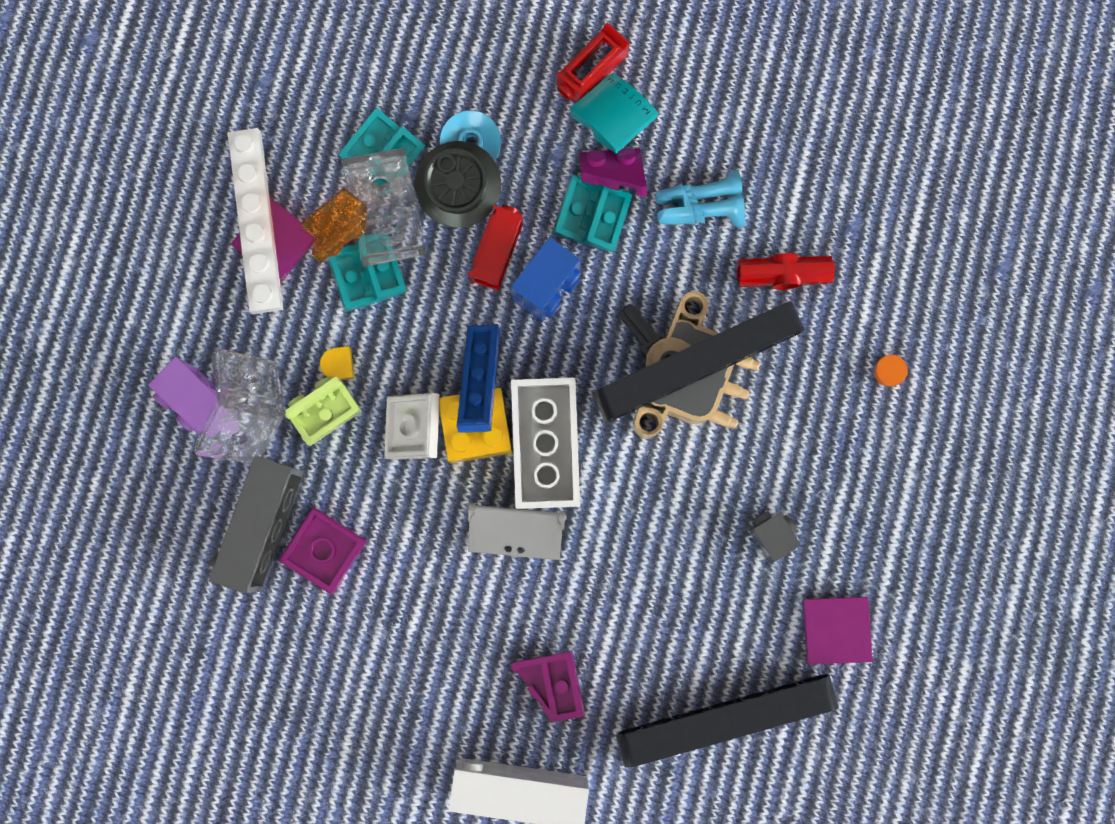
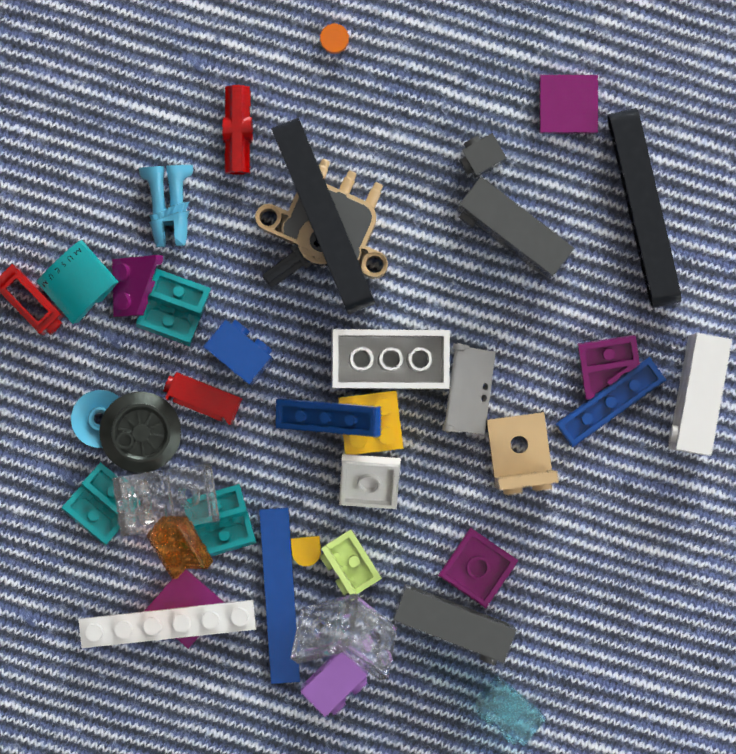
camera: 85 degrees left, 5 degrees up
none -> blue tile [259,507,300,684]
none -> dark grey brick [457,176,575,280]
none -> clear light blue brick [475,674,546,746]
none -> tan bracket [487,412,559,495]
none -> blue tile [555,357,666,447]

